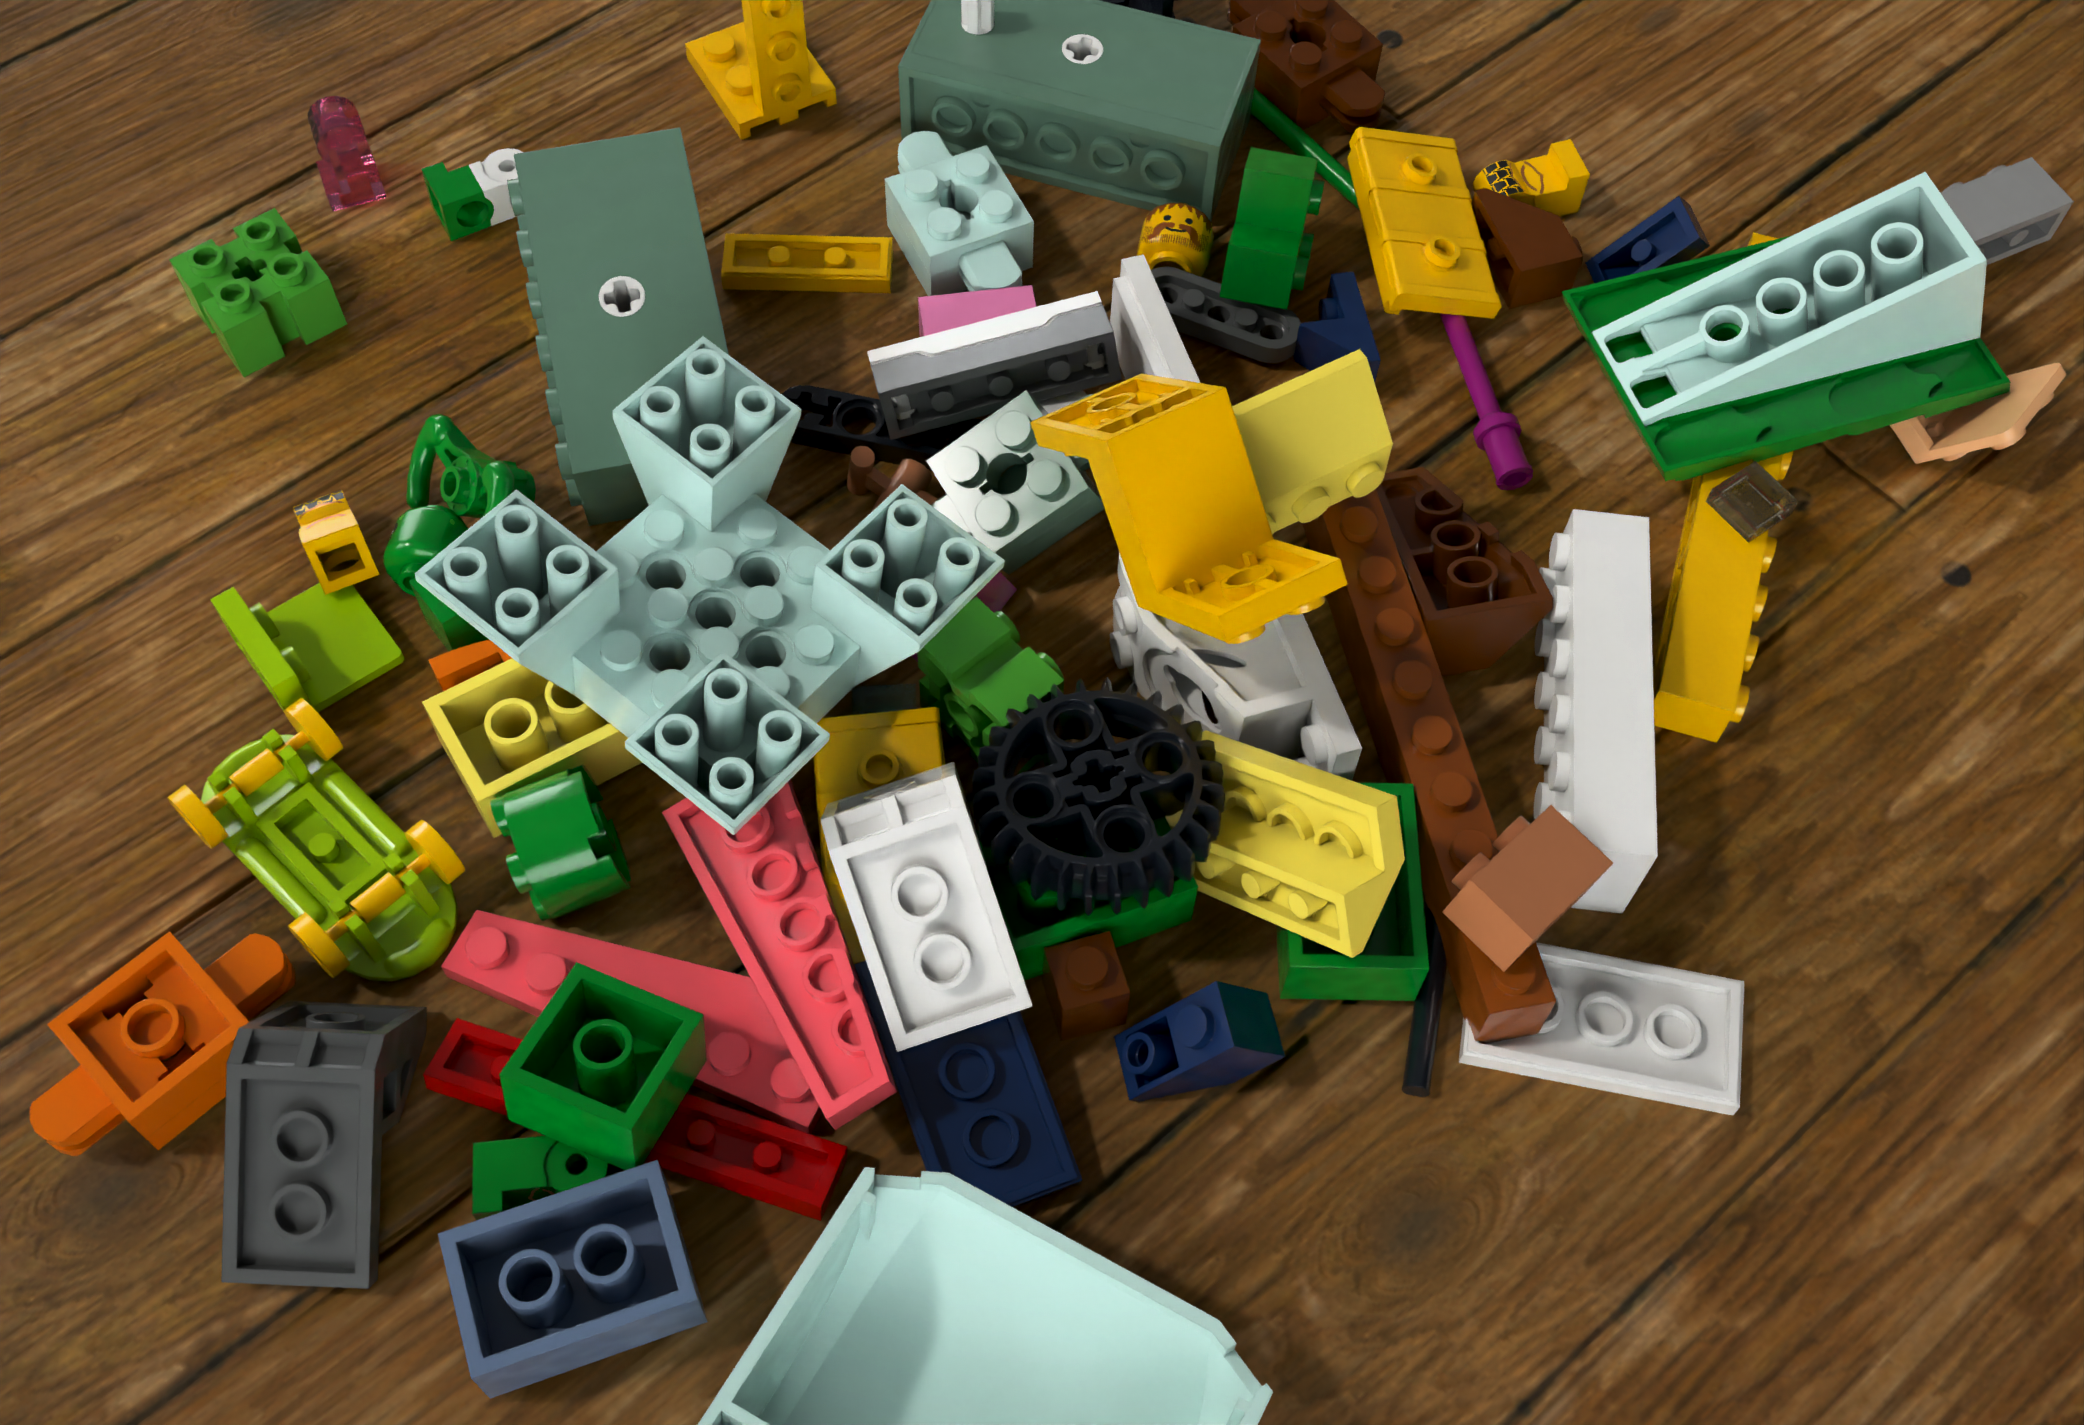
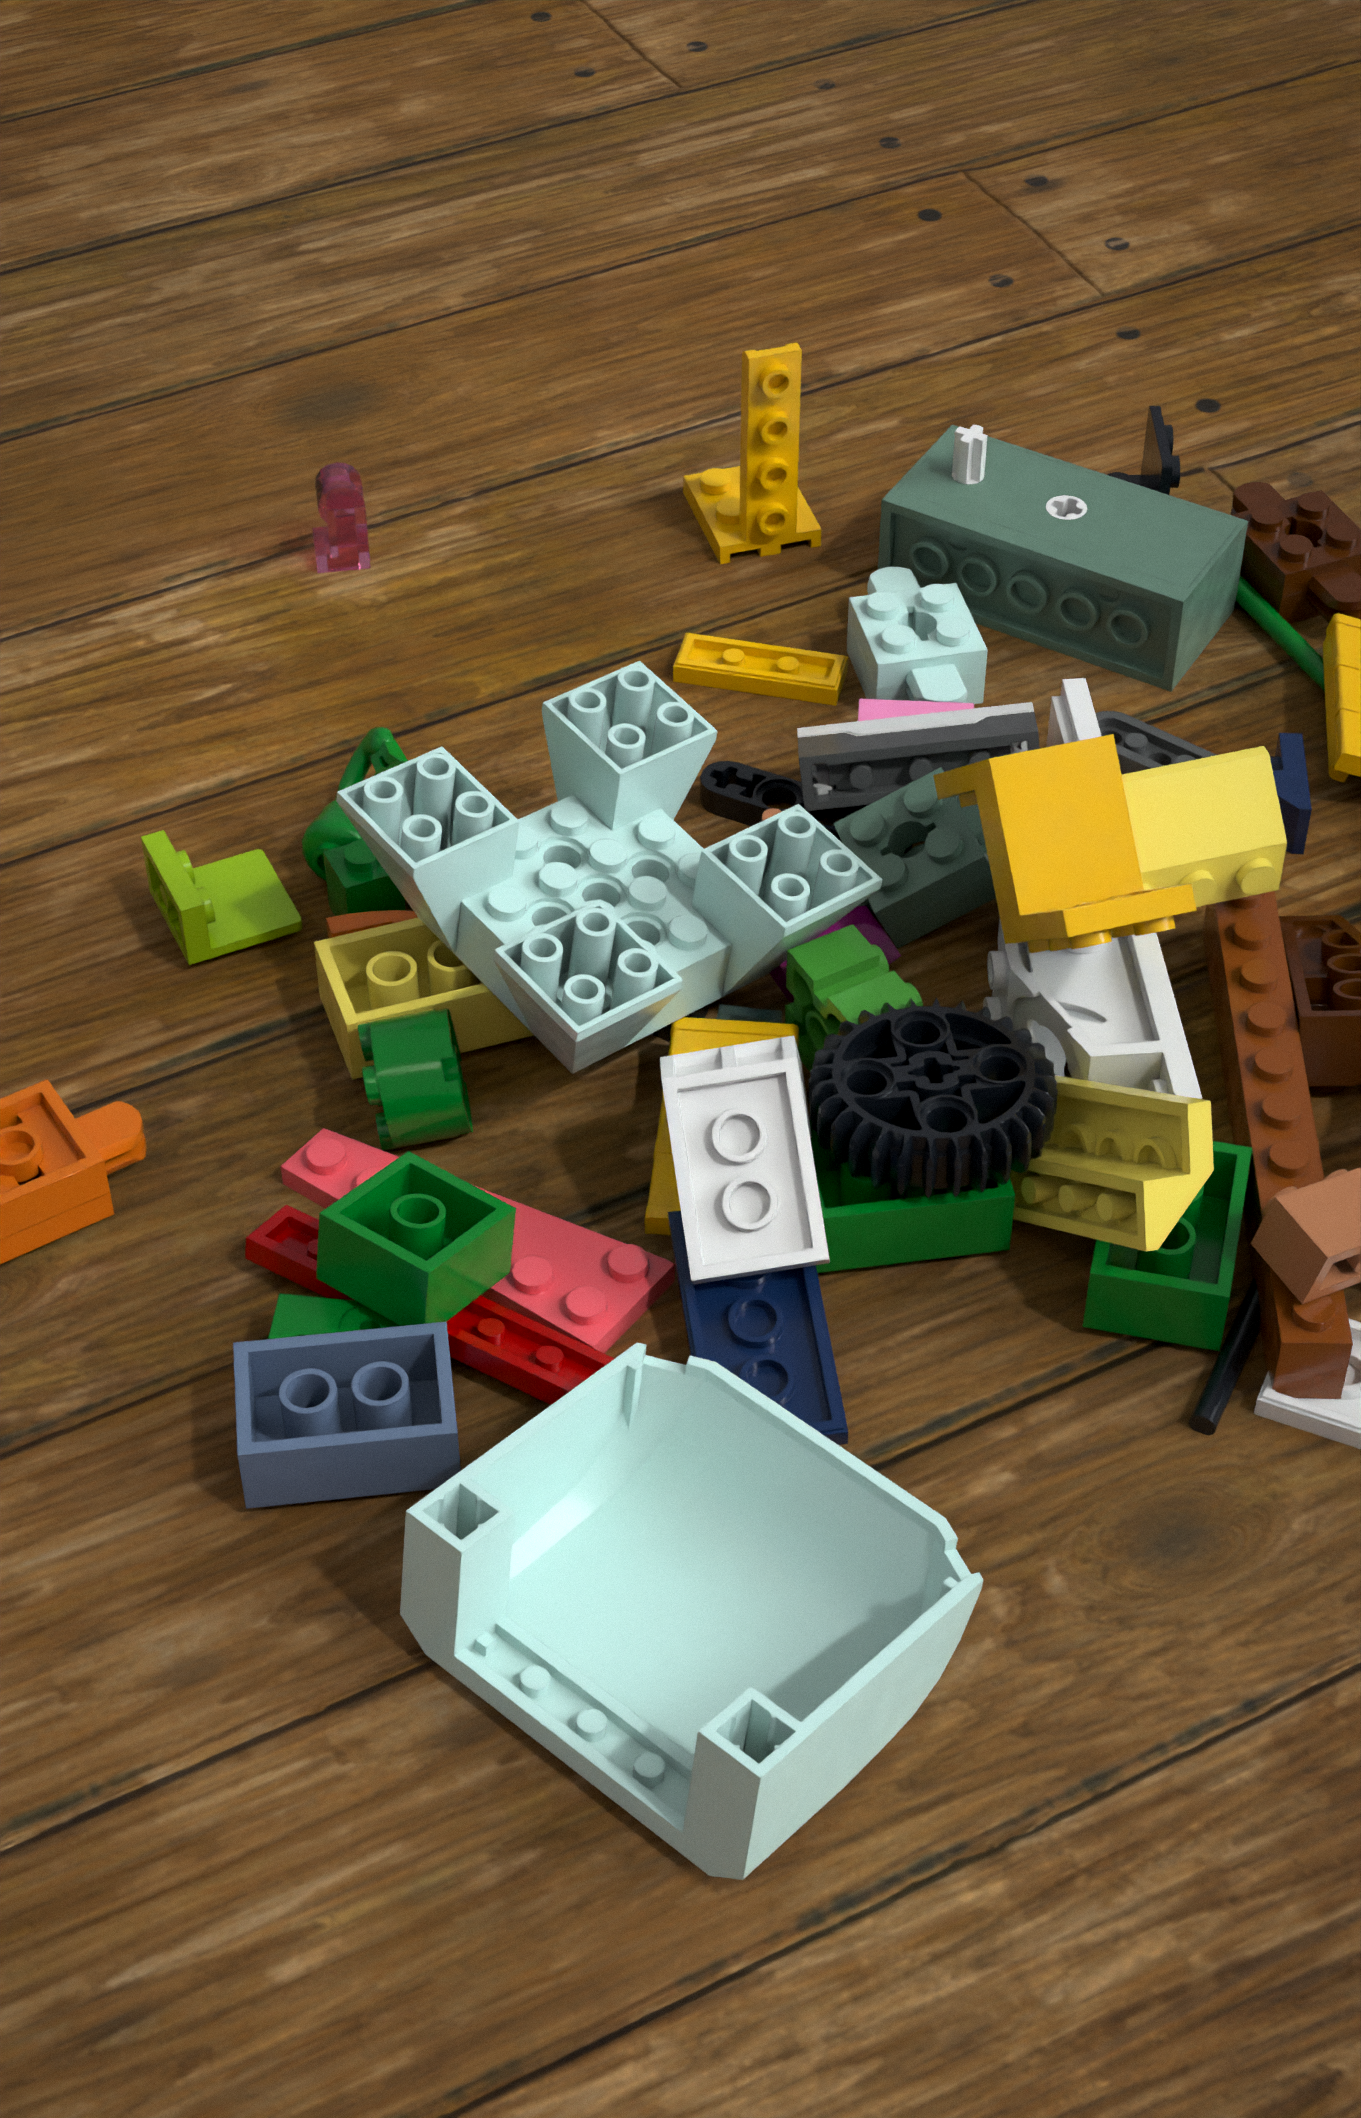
camera: 15 degrees right, 15 degrees down
lime piece [167,698,465,981] -> none
bright green brick [169,208,347,377] -> none
dark grey bracket [221,1001,427,1289] -> none
yellow leg [293,490,380,595] -> none
green leg [421,148,523,241] -> none
sand green piece [507,127,729,526] -> none
coral wing [662,779,897,1130] -> none
reddish brown brick [1042,931,1130,1041] -> none
dark blue slope [1114,981,1285,1102] -> none
yellow head [1137,203,1214,277] -> none
green brick [1219,147,1325,310] -> none

